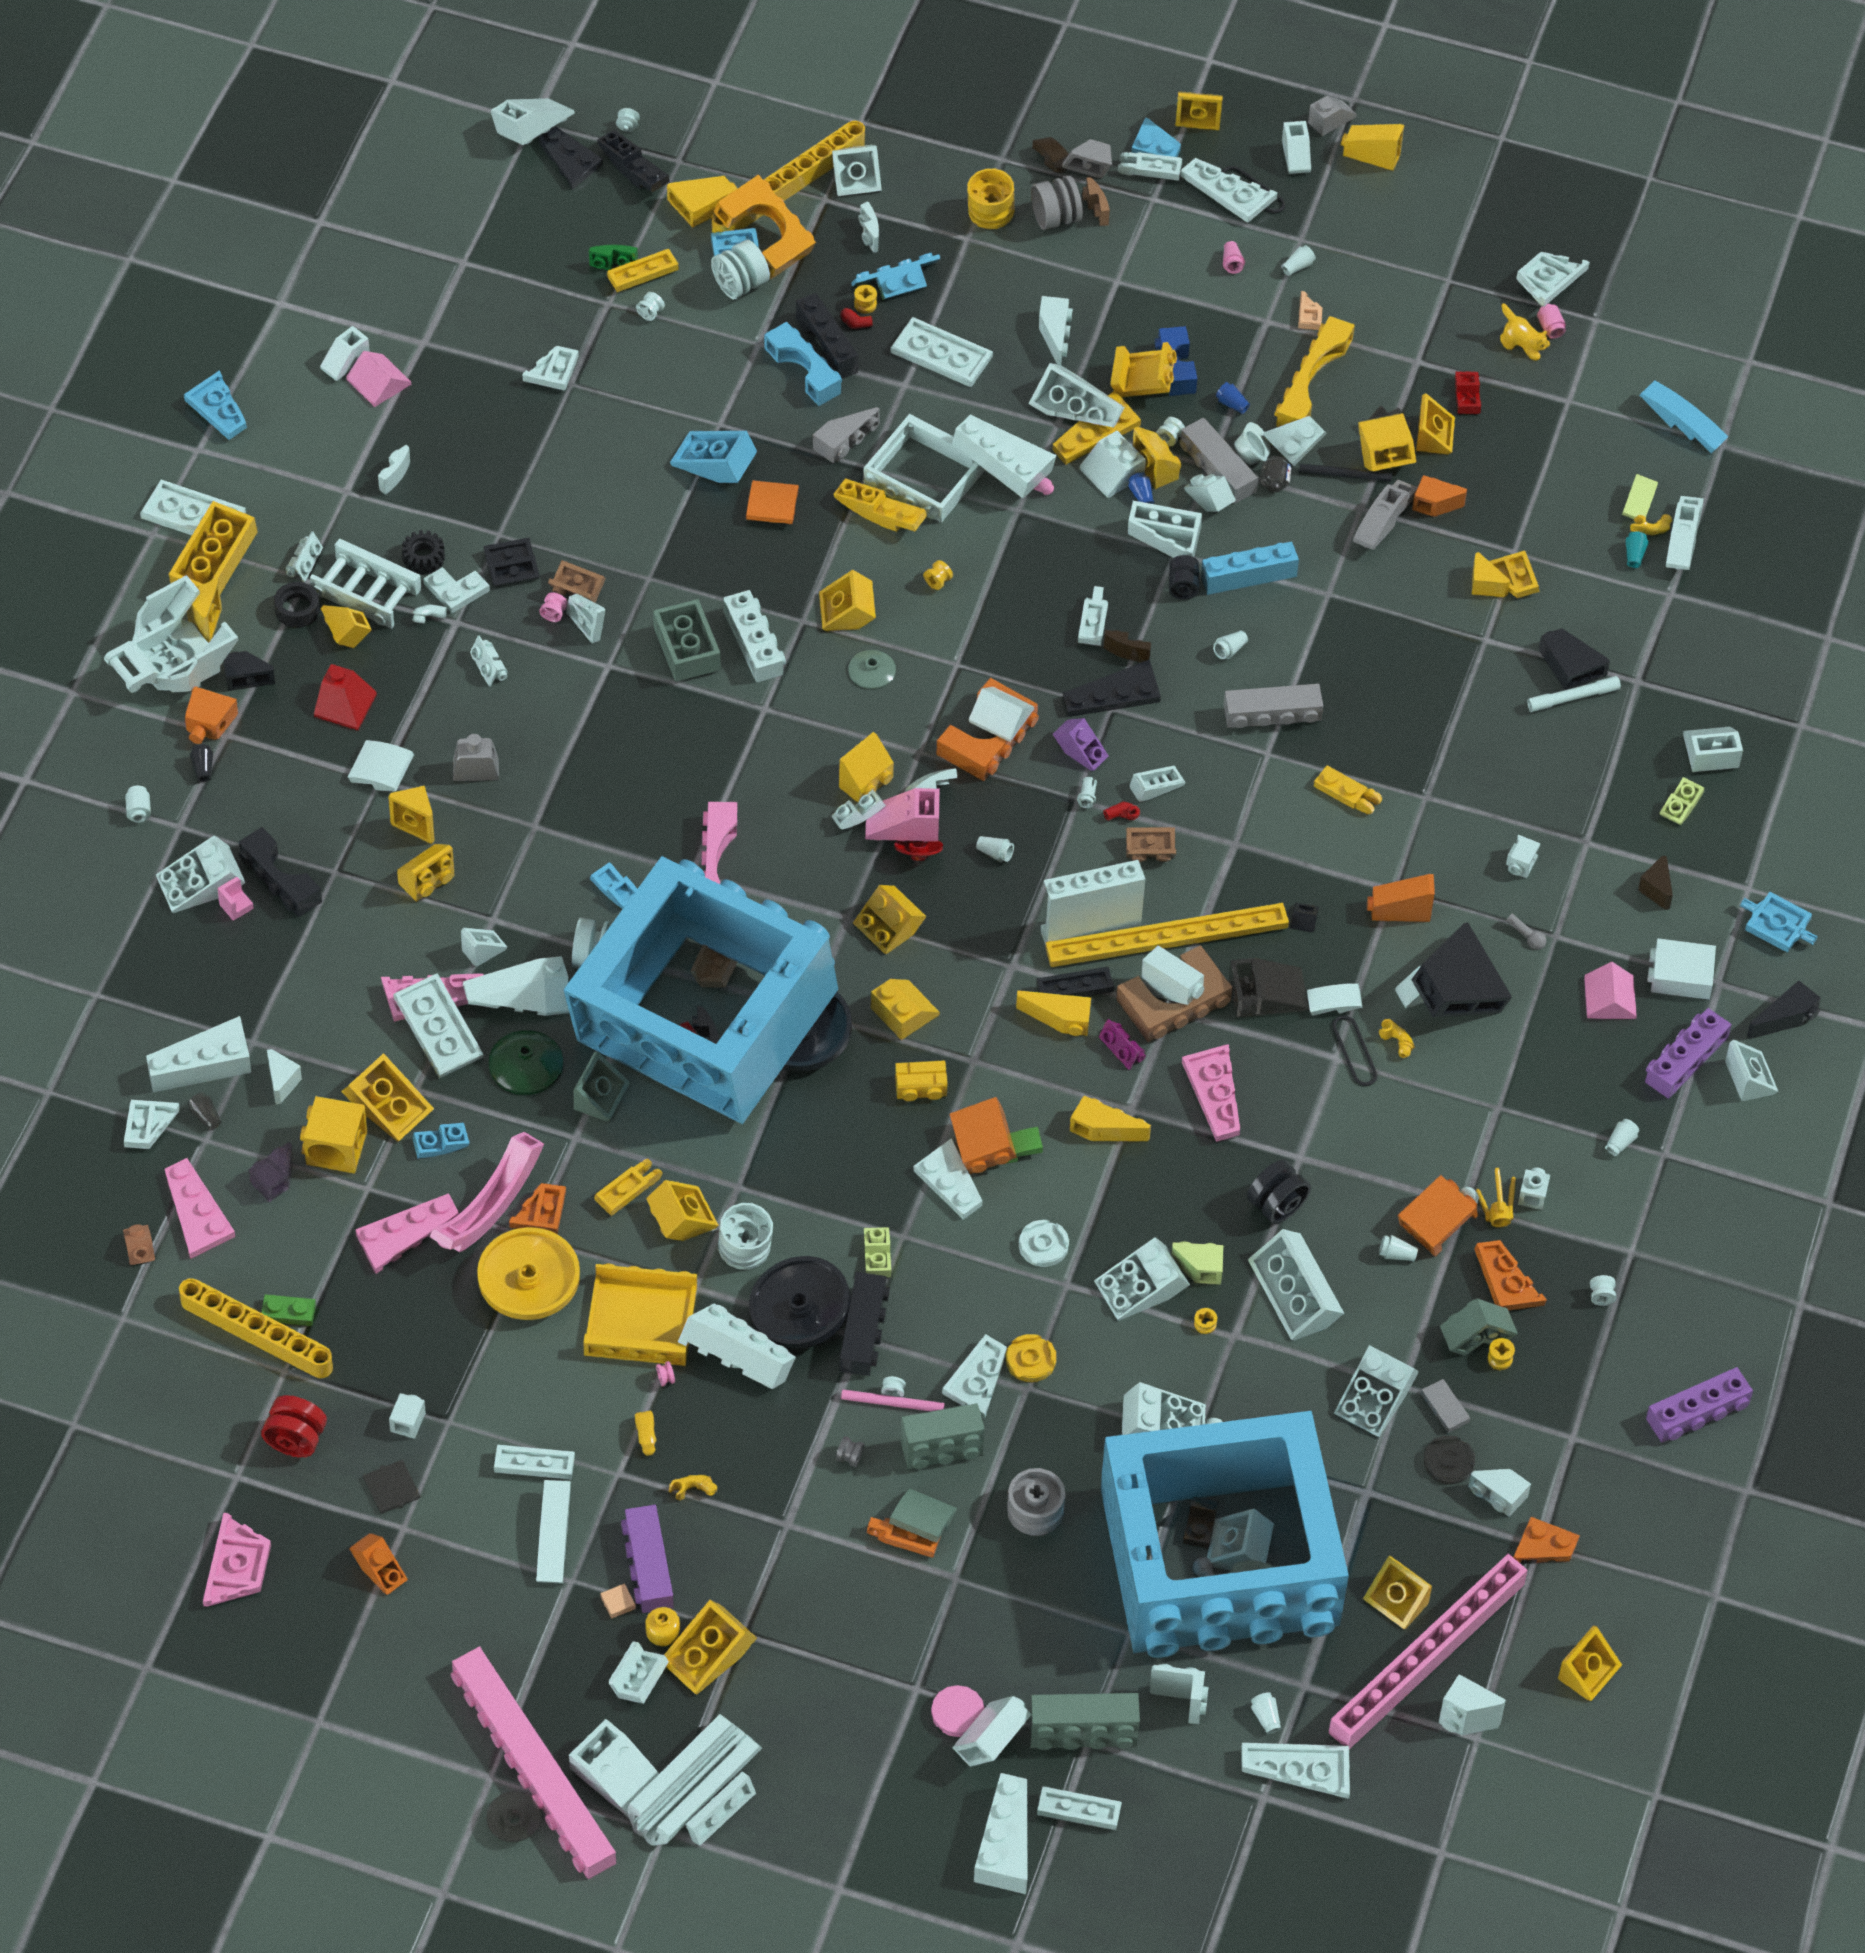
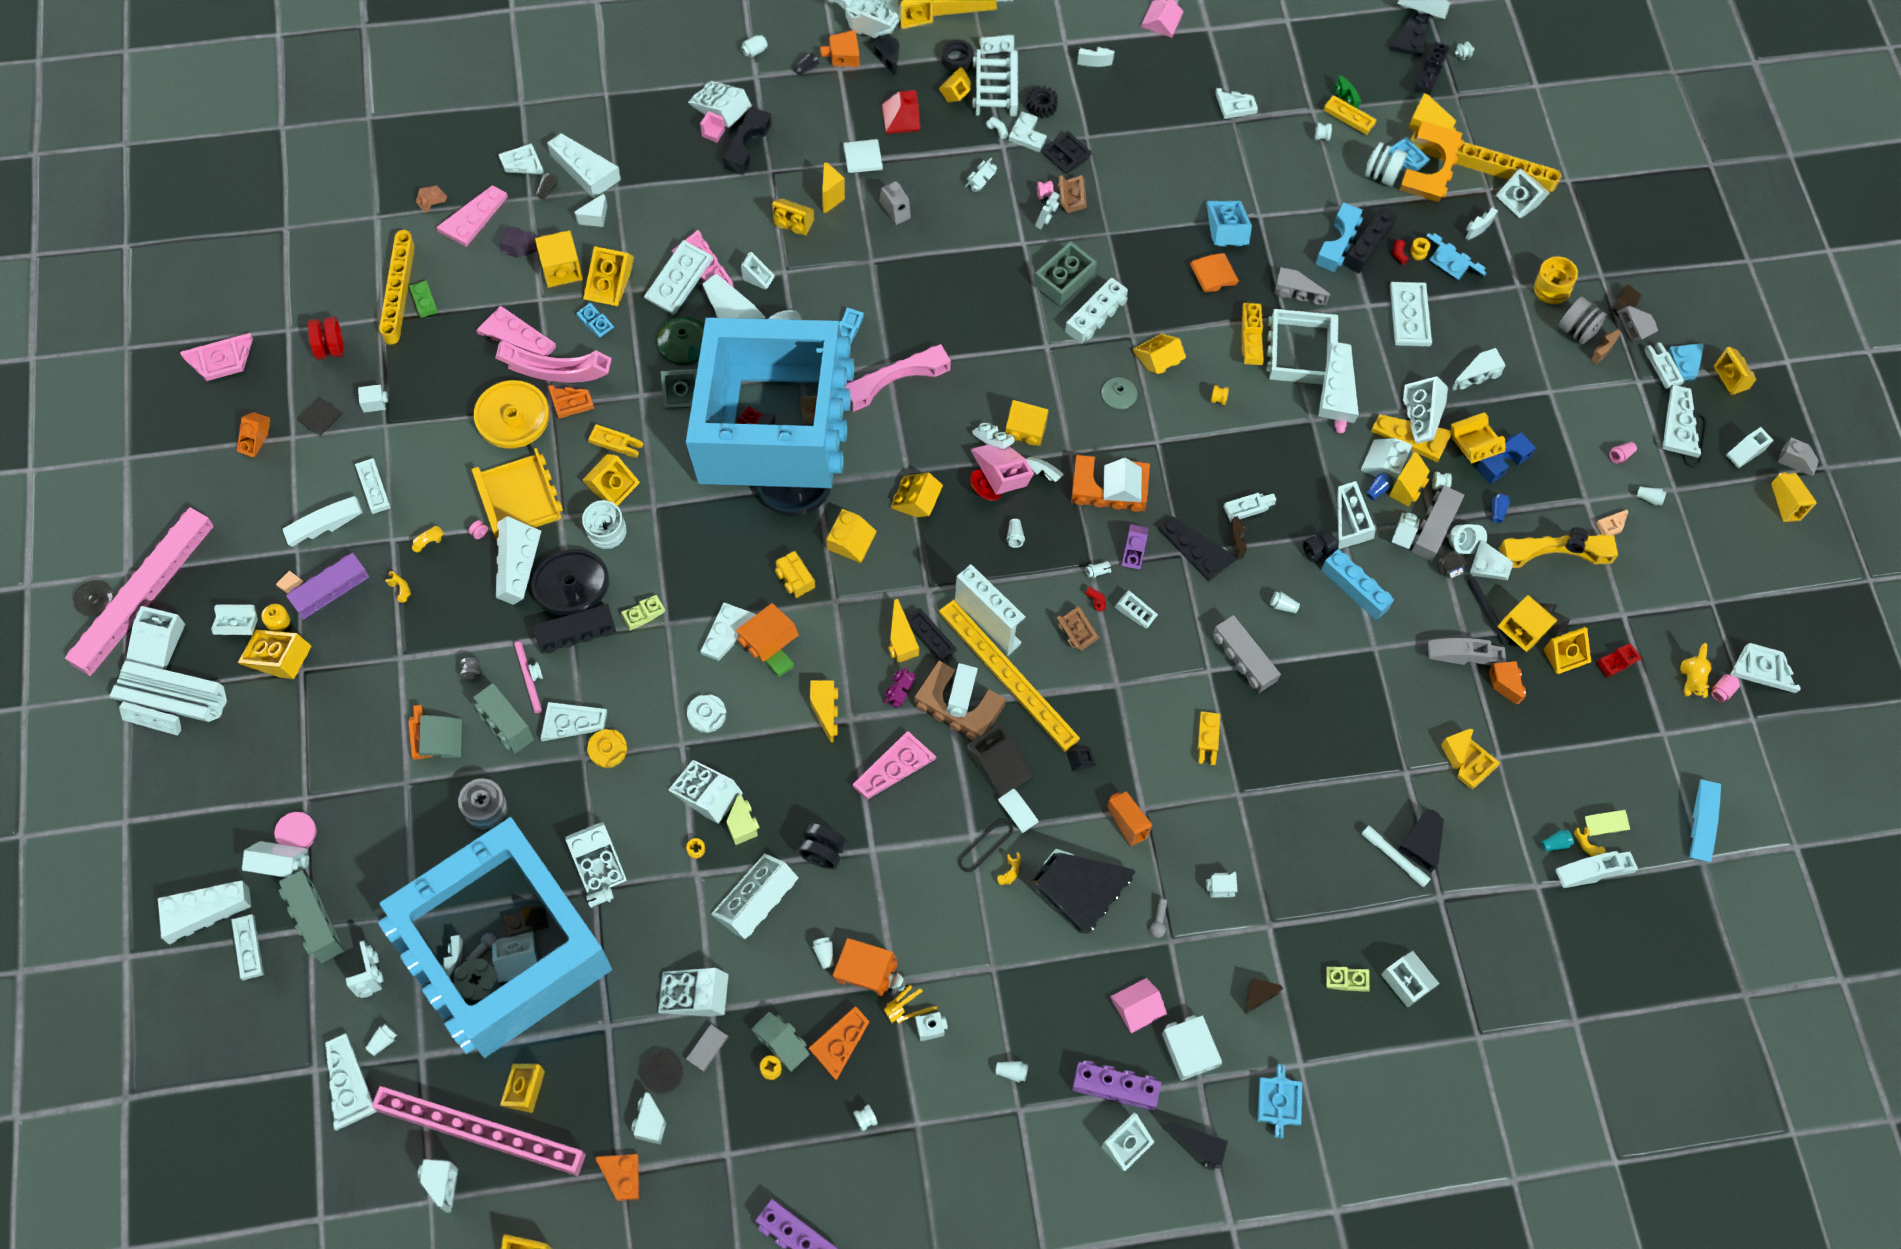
camera: 60 degrees right, 10 degrees up
none -> black wheel [1565,527,1589,553]

